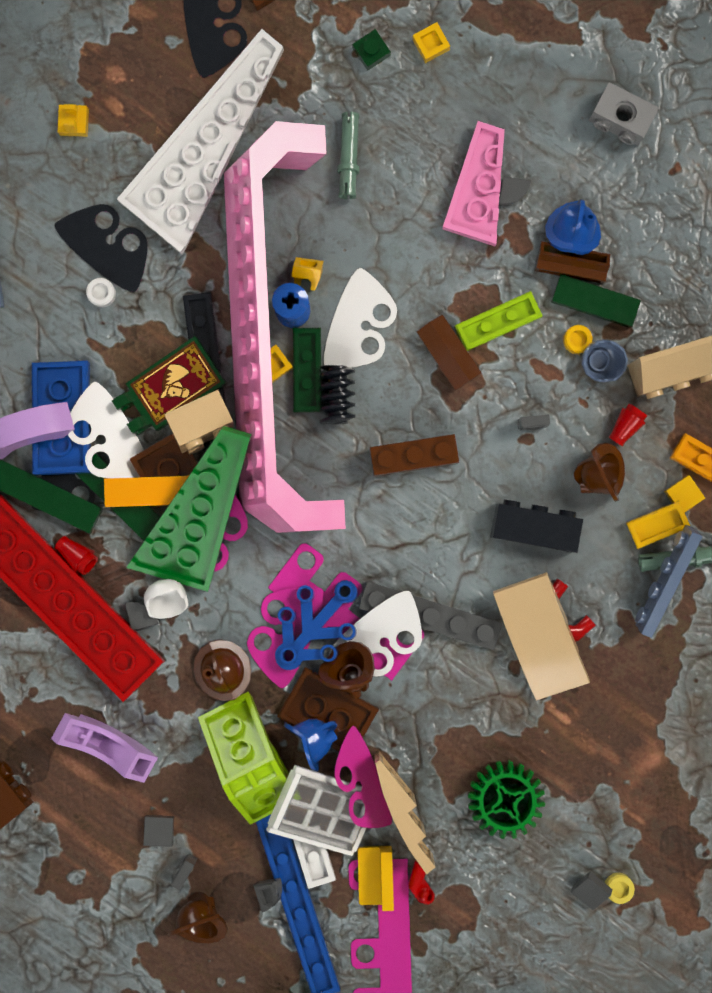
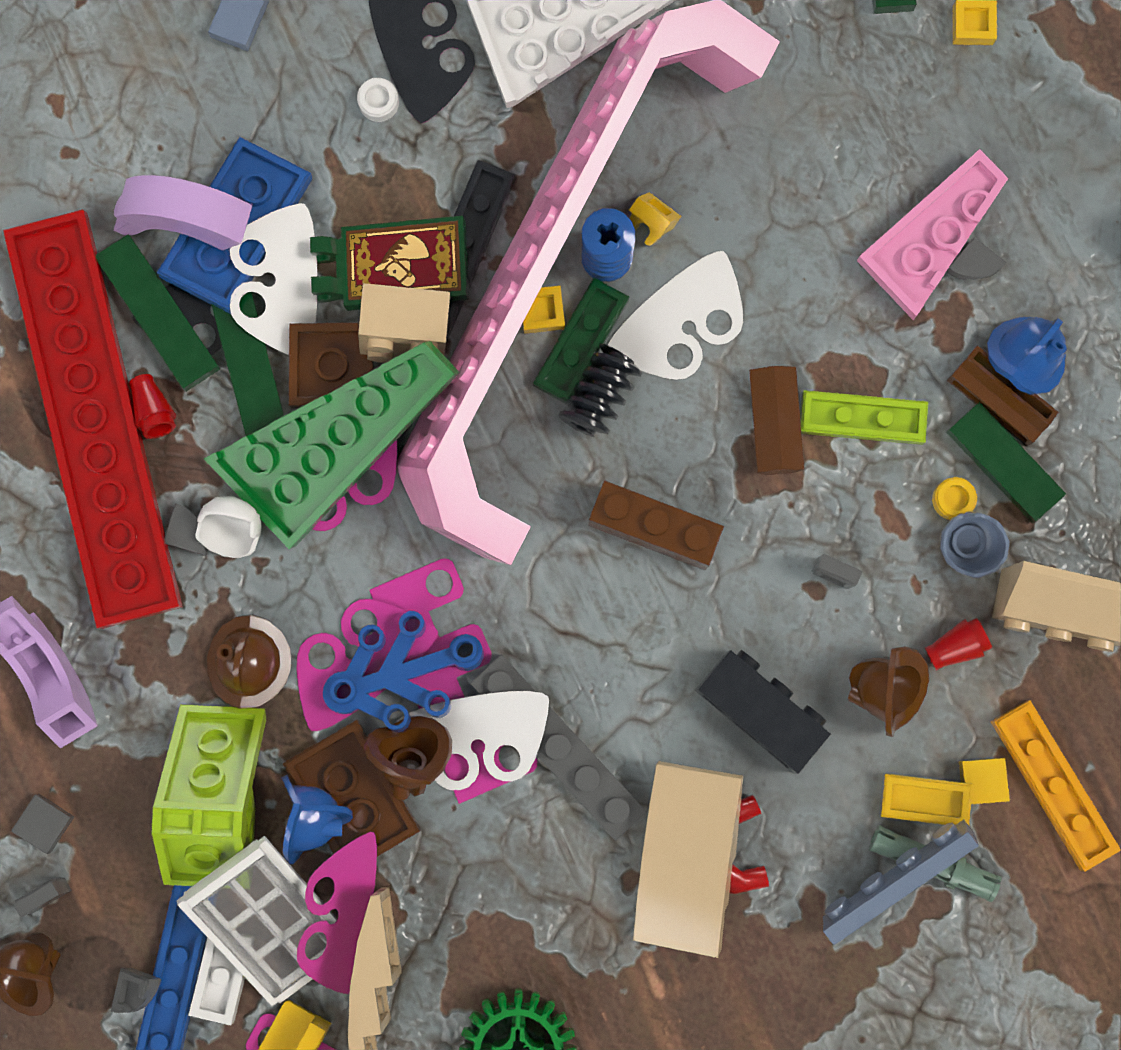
camera: 30 degrees right, 5 degrees down
light orange tile [104,476,188,507] -> none
sand green pin [337,112,359,200] -> none

